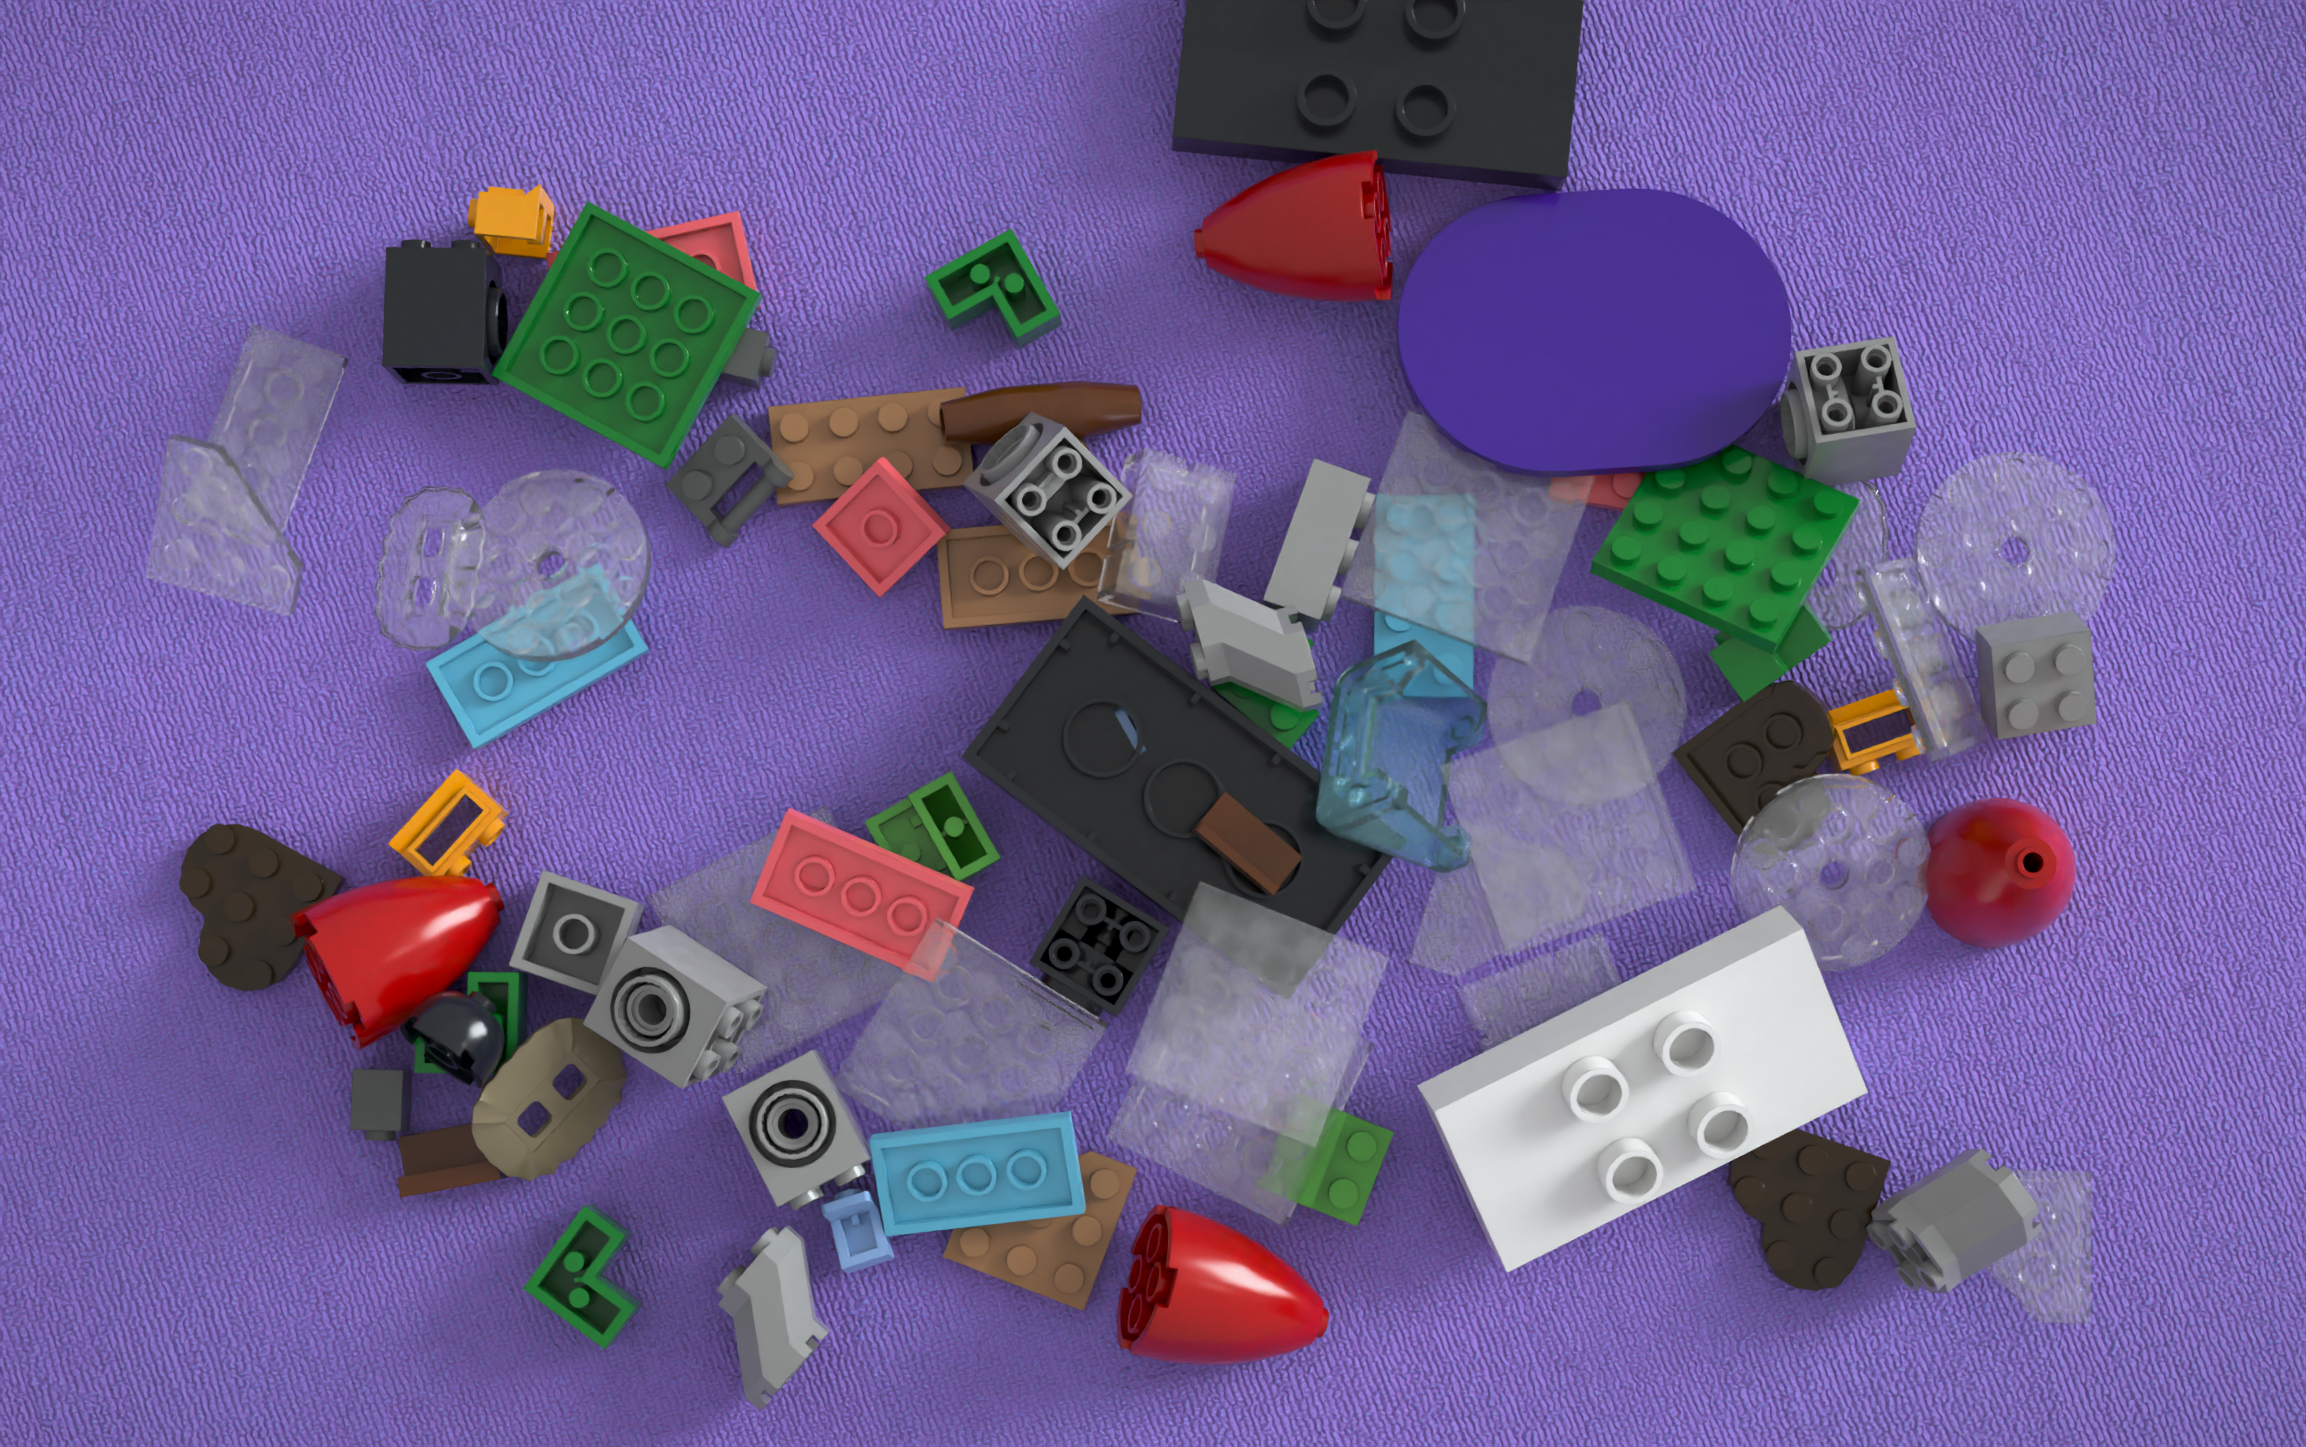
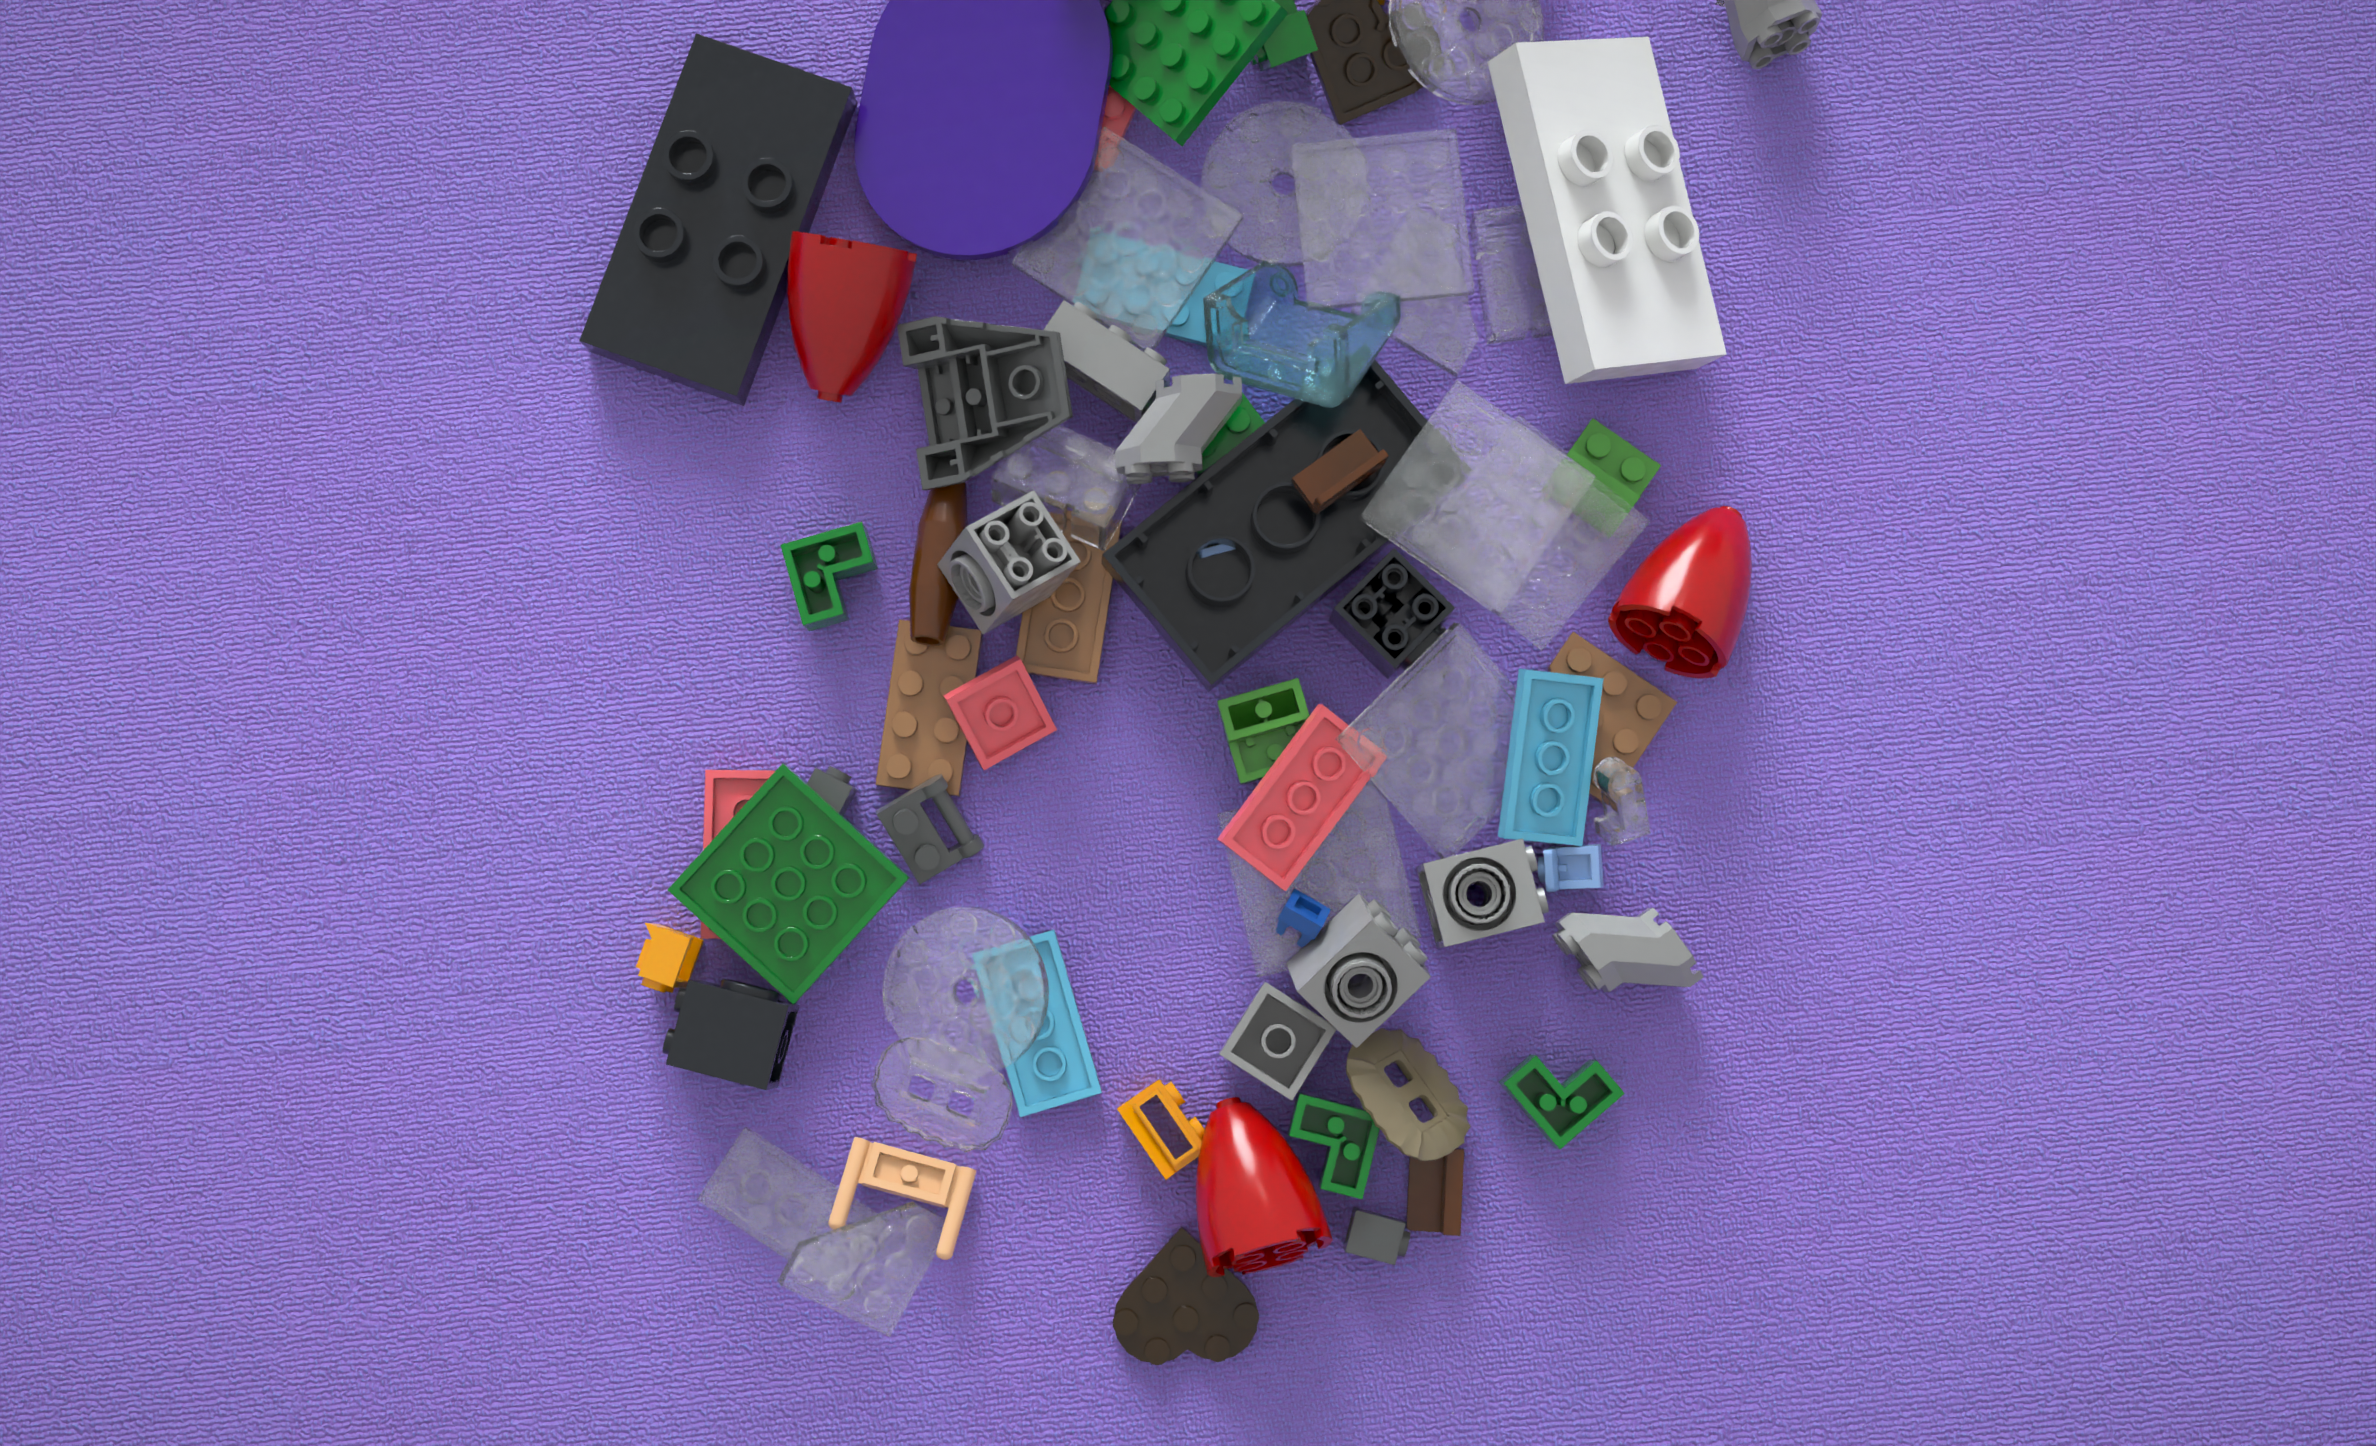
camera: 75 degrees left, 0 degrees up
black cylinder [400,991,505,1088] -> none
dark brown plate [1727,1128,1891,1291] -> none
none -> light nougat plate [828,1137,977,1260]
none -> dark grey wedge [897,316,1073,491]
none -> blue tile [1276,888,1331,947]
none -> clear leg [1593,757,1651,846]

